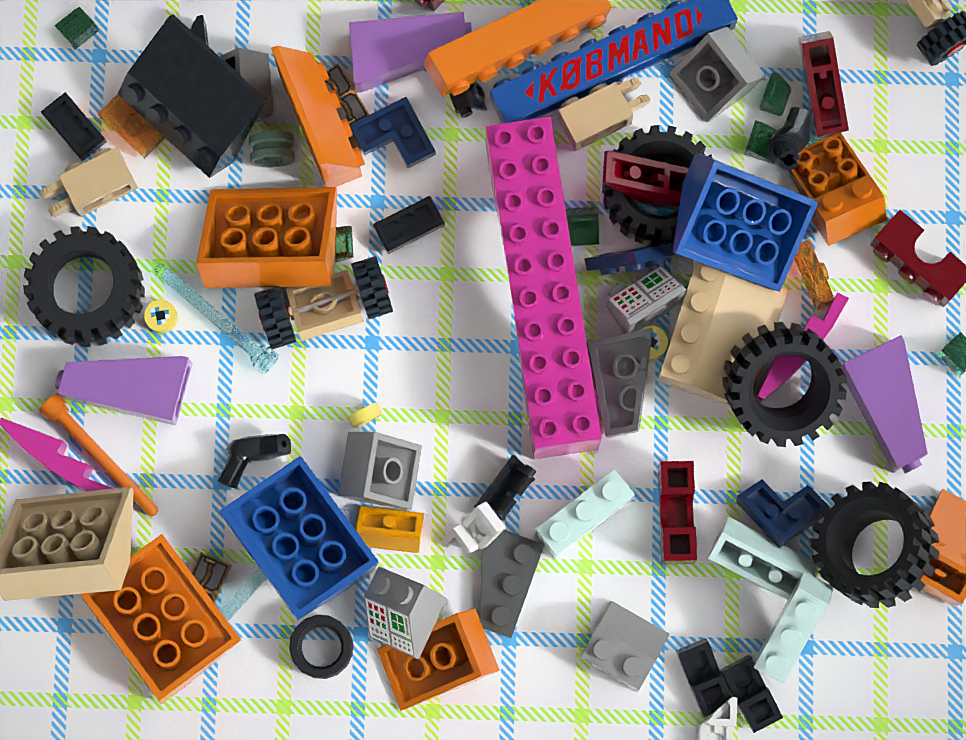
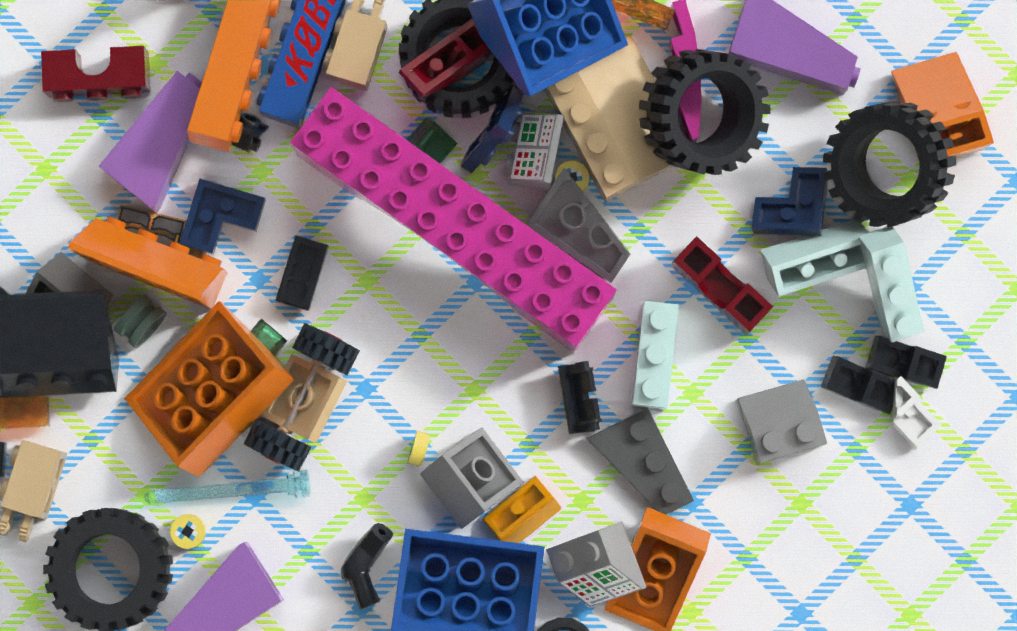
camera: 45 degrees left, 5 degrees up
white slope [441,502,506,553] -> none

